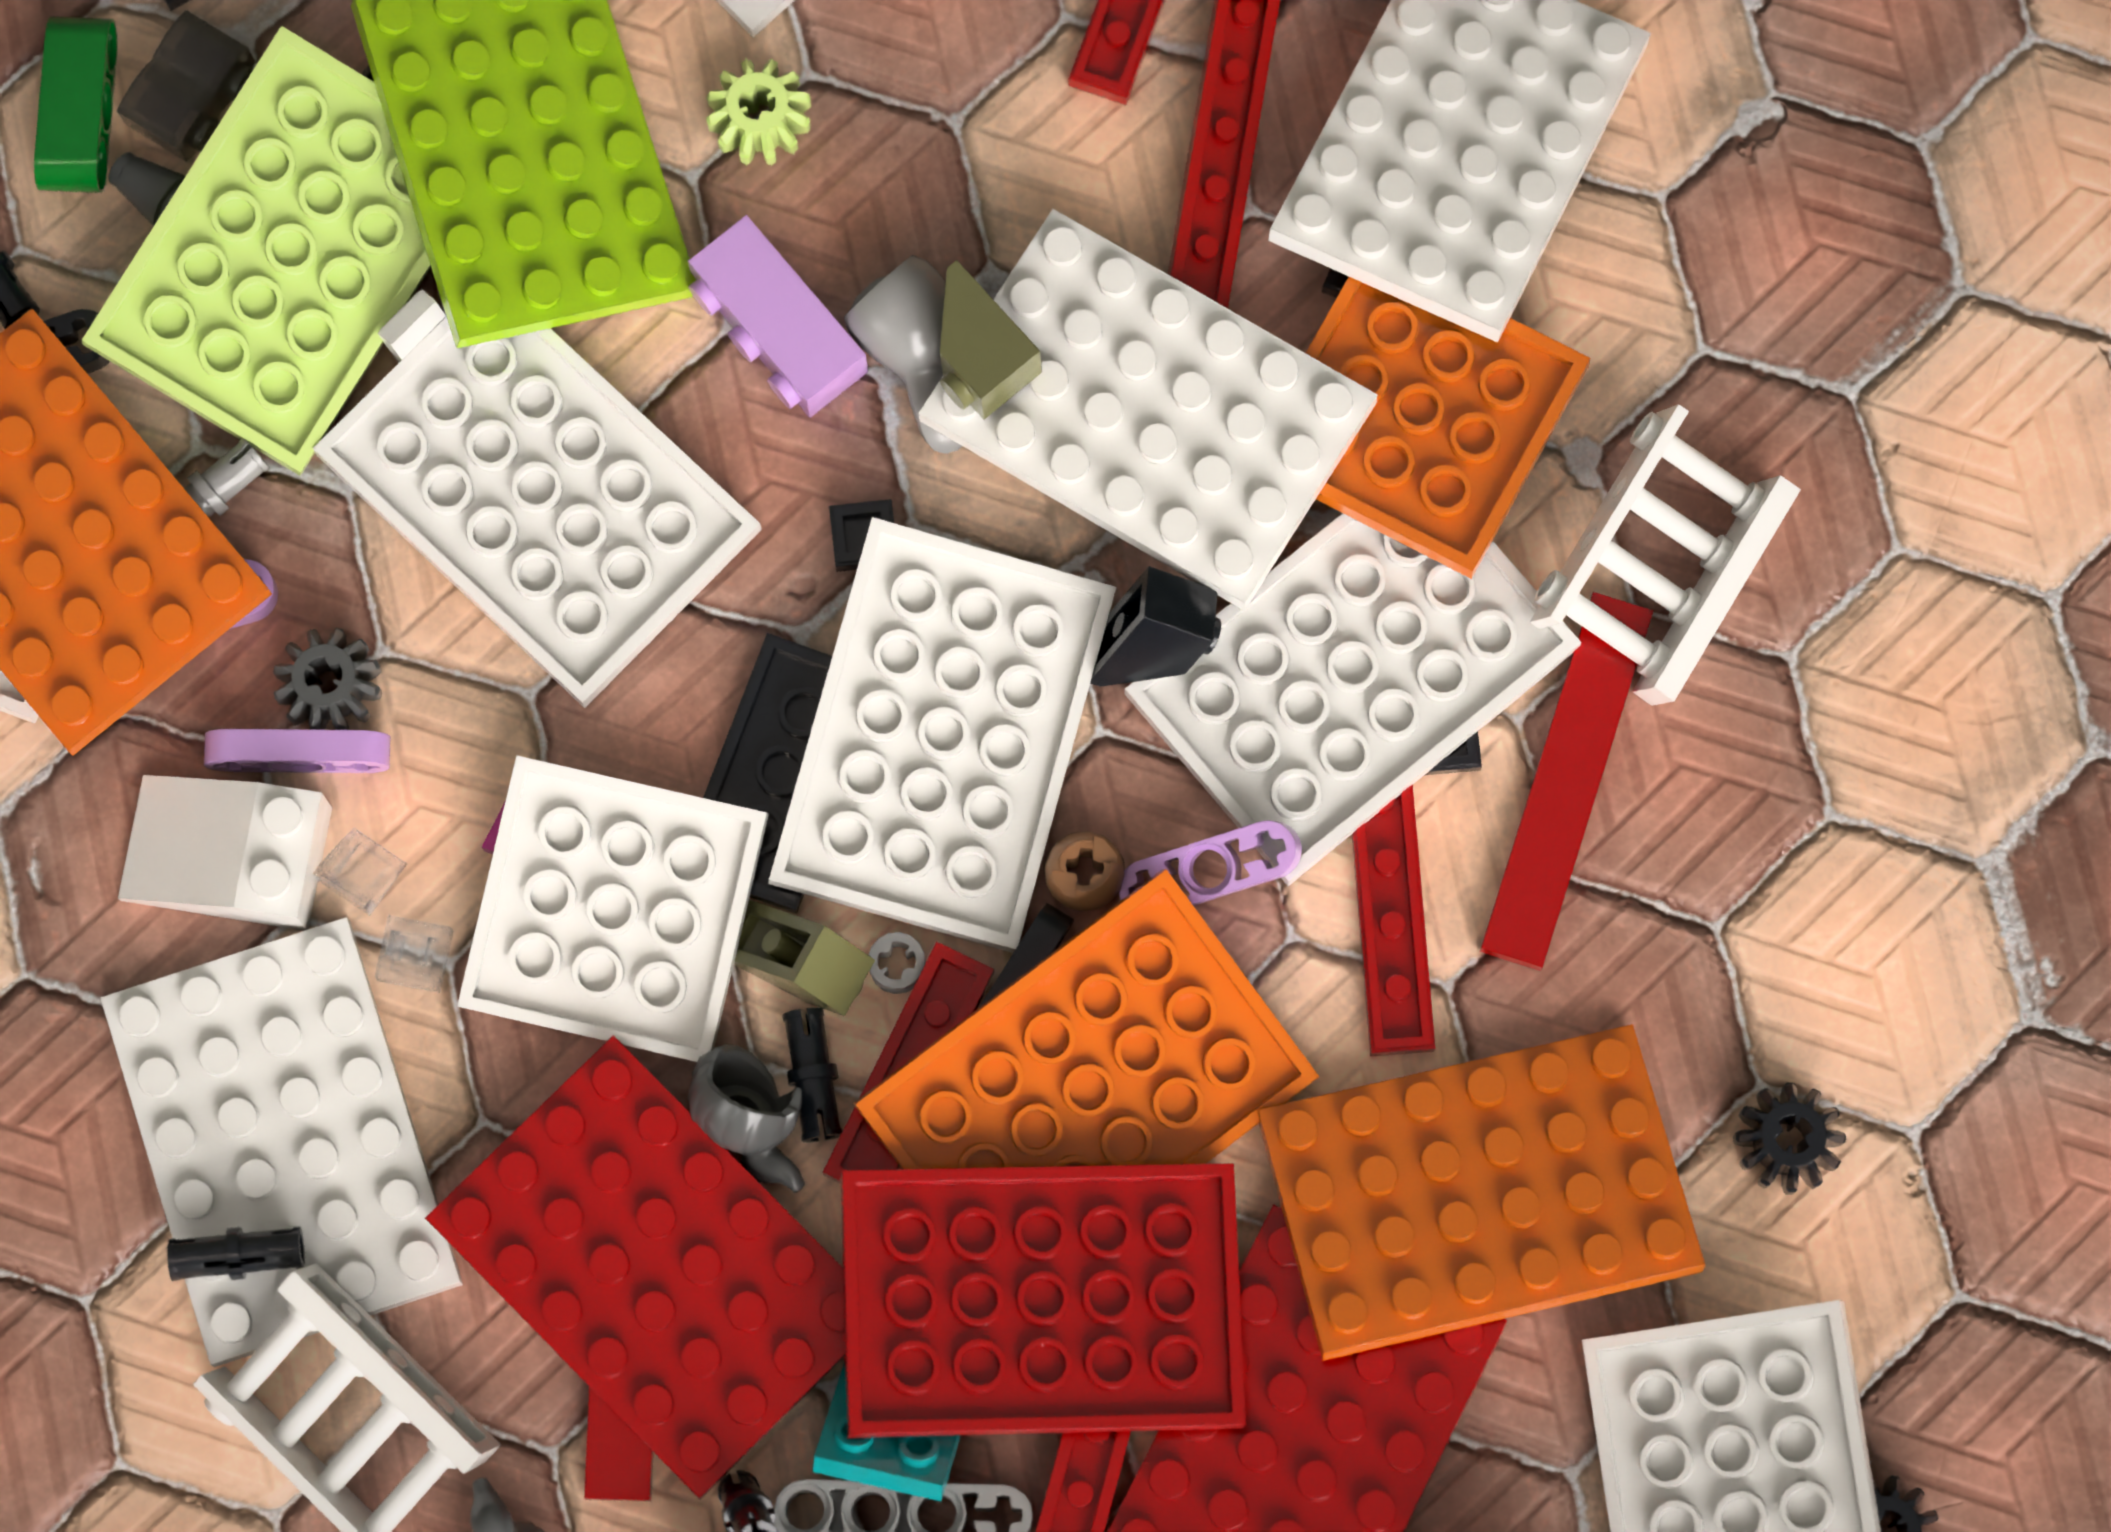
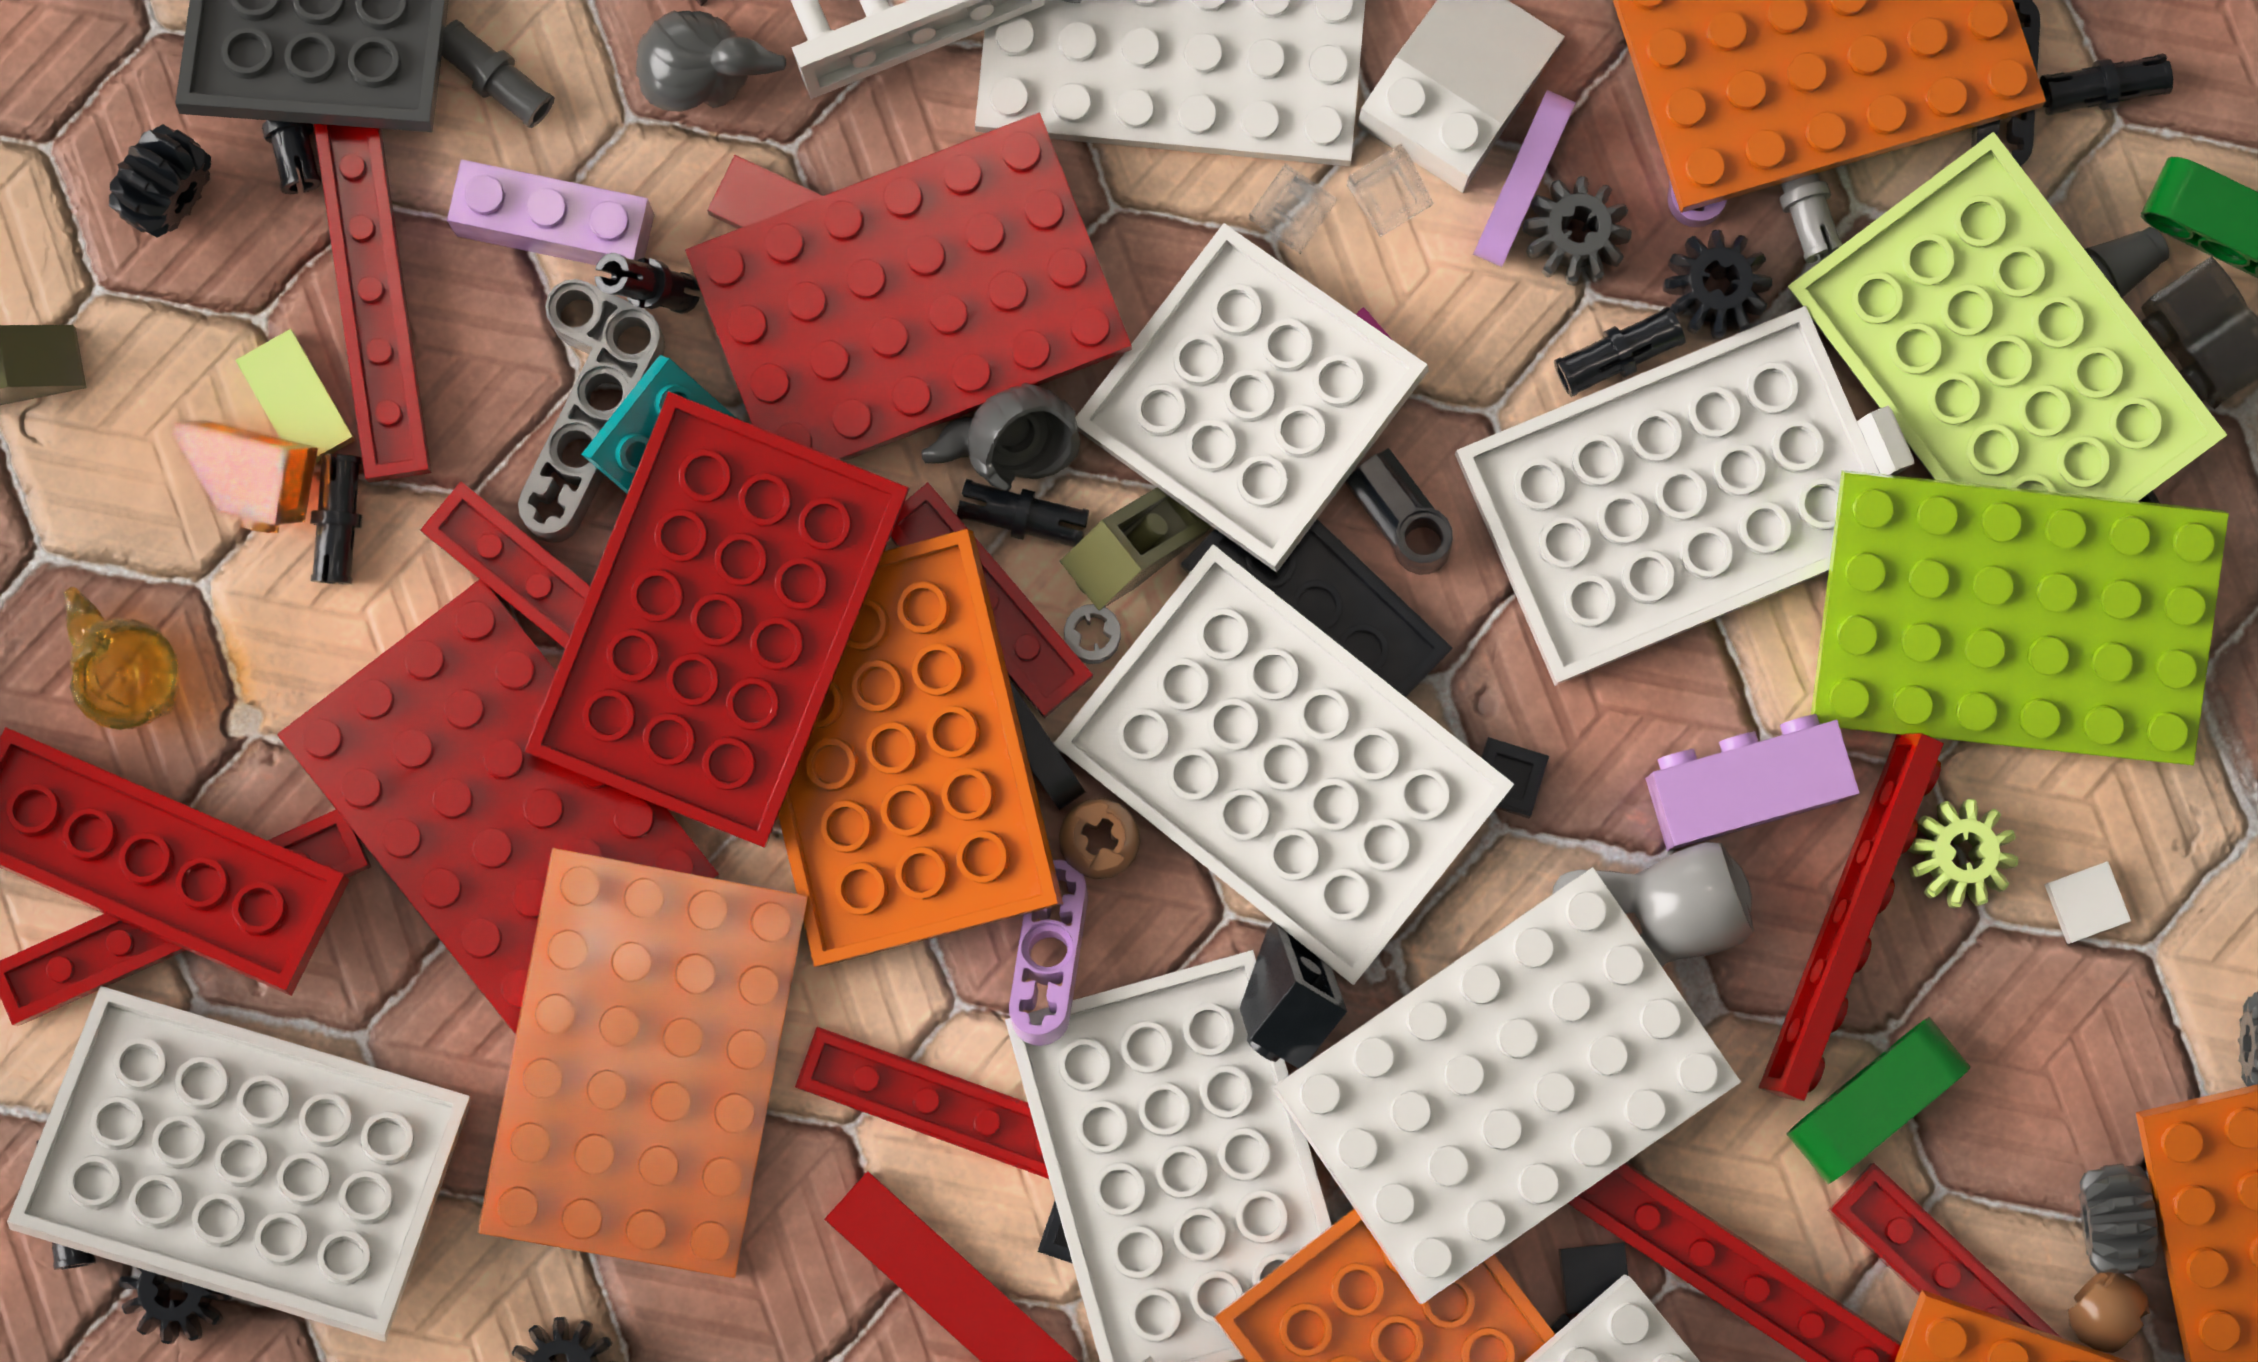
camera: 110 degrees right, 5 degrees up
olive slope [940,260,1042,420] -> none
none -> black piece [1345,448,1453,575]
none -> black pin [1554,307,1686,397]
none -> black tile [1558,1242,1628,1314]
none -> black gear [1663,230,1772,339]
none -> red plate [1758,733,1944,1101]
none -> green beam [1786,1017,1971,1184]

